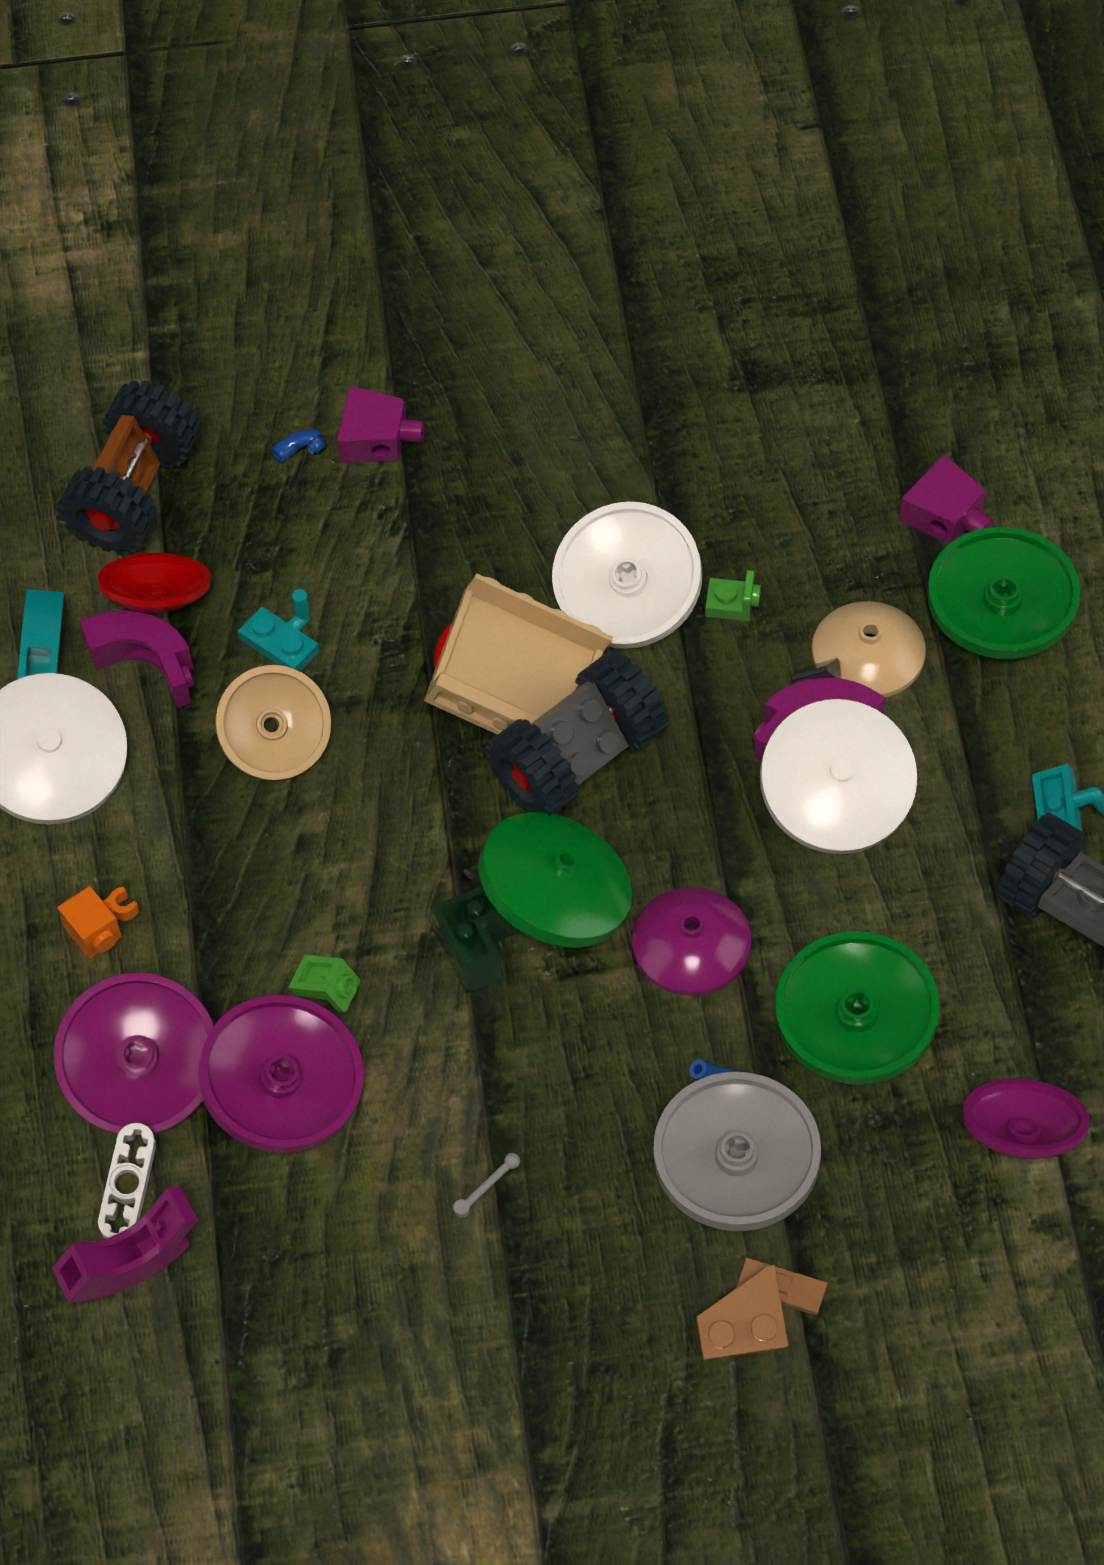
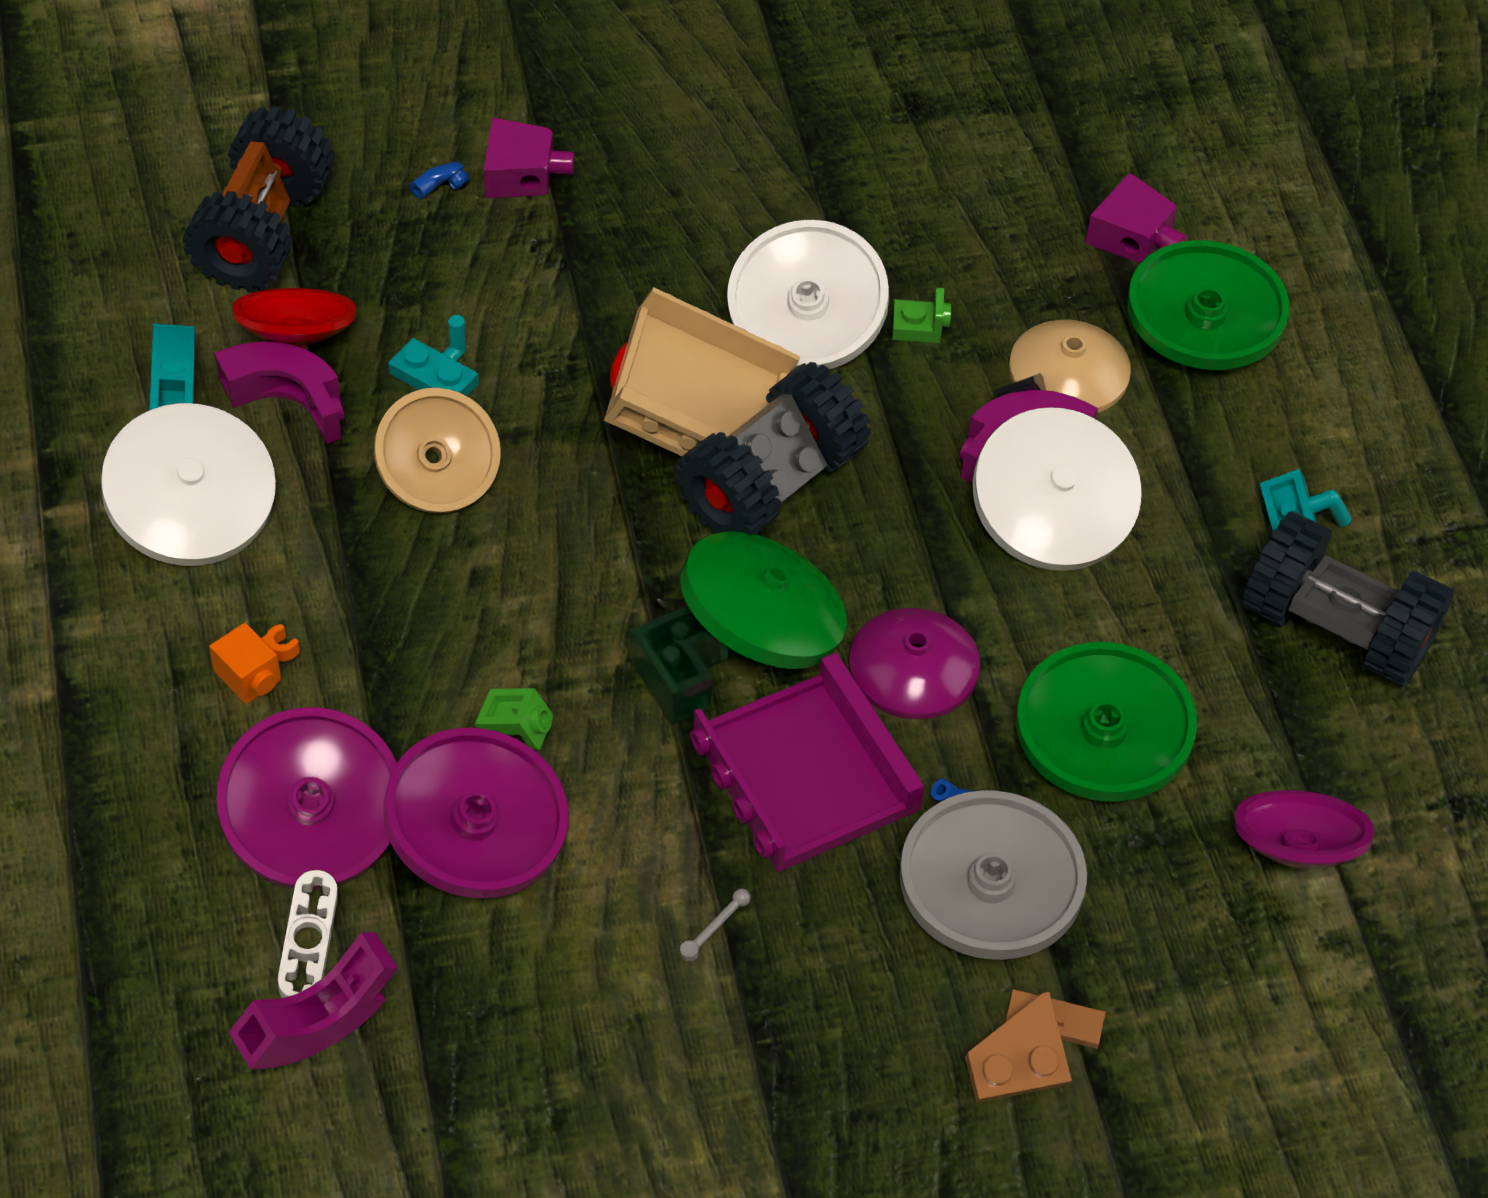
camera: 10 degrees left, 5 degrees down
none -> magenta panel [690,652,924,873]

